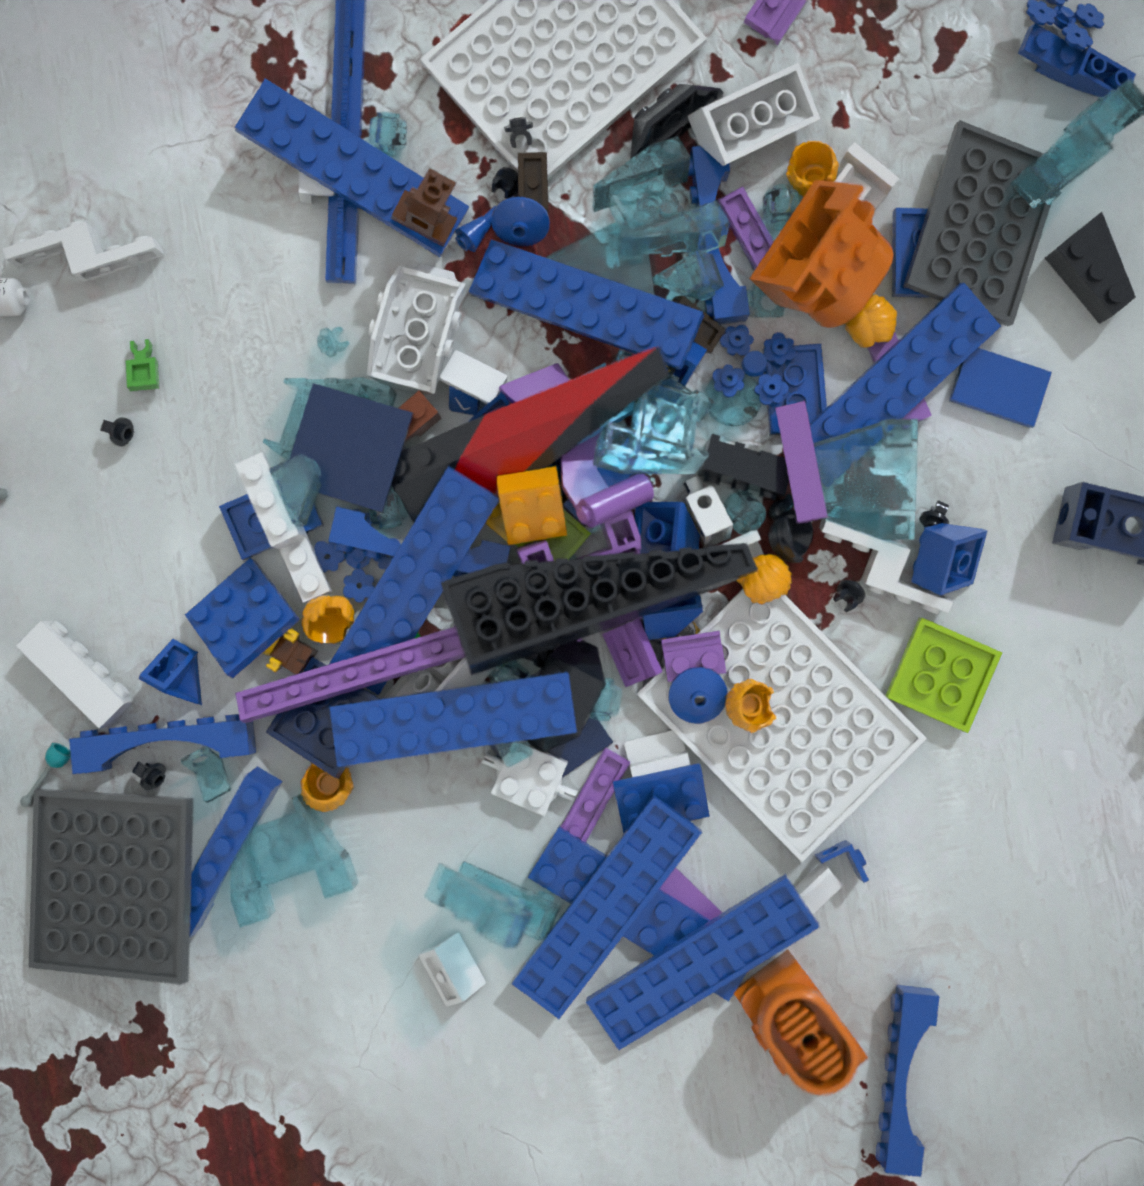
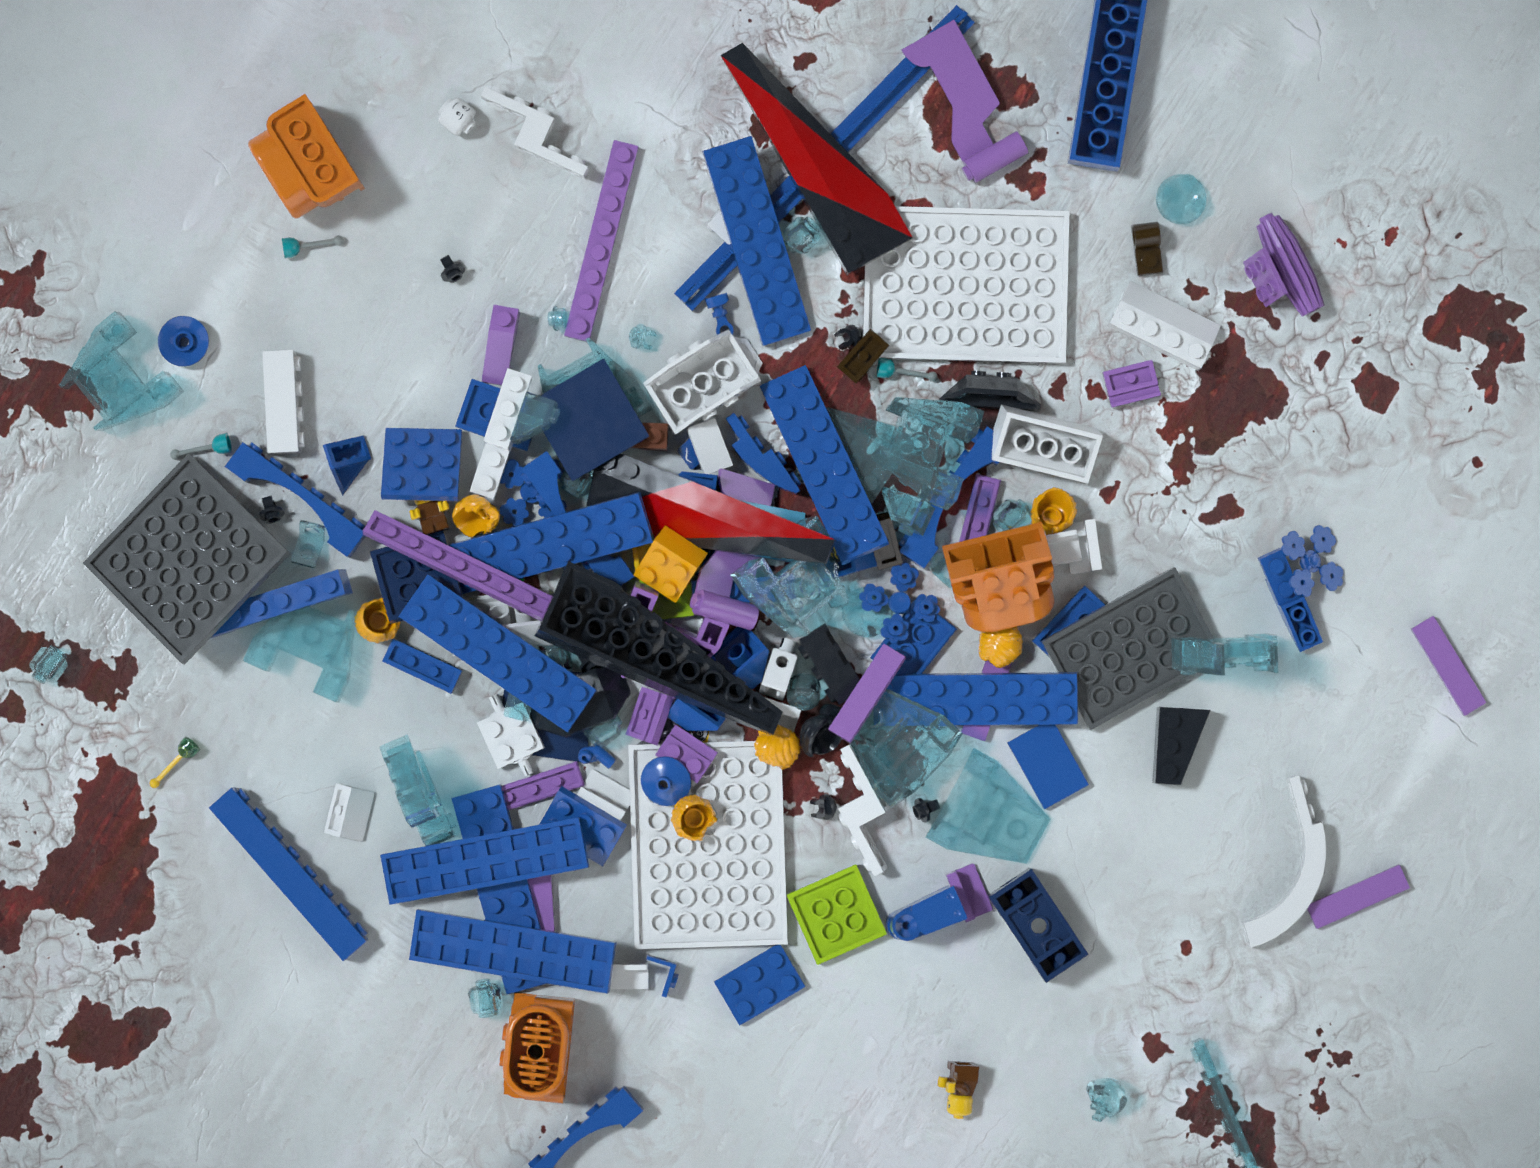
camera: 40 degrees right, 0 degrees up
bright green plate [126,339,159,392] -> none
reddish brown tile [391,168,457,247] -> none
blue cone [455,206,496,252] -> none
blue dish [491,197,550,247] -> none
black plate [504,117,534,148] -> none
blue slope [911,523,988,596] -> none
none -> clear light blue head [29,645,68,684]
none -> hinge [149,736,200,788]
none -> blue brick [209,787,368,961]
none -> blue plate [382,639,462,694]
none -> clear light blue head [468,979,503,1018]
none -> medium lavender slope [482,305,520,386]
none -> clear light blue plate [548,306,567,331]
none -> medium lavender plate [564,140,639,342]
none -> blue arm [578,745,617,769]
none -> blue piece [705,293,734,335]
none -> blue plate [714,945,805,1026]
none -> wedge [720,43,913,276]
none -> blue slope [726,413,801,495]
none -> hinge [876,358,938,382]
none -> blue piece [885,885,968,941]
none -> clear light blue wedge [925,748,1051,864]
none -> medium lavender panel [945,864,993,923]

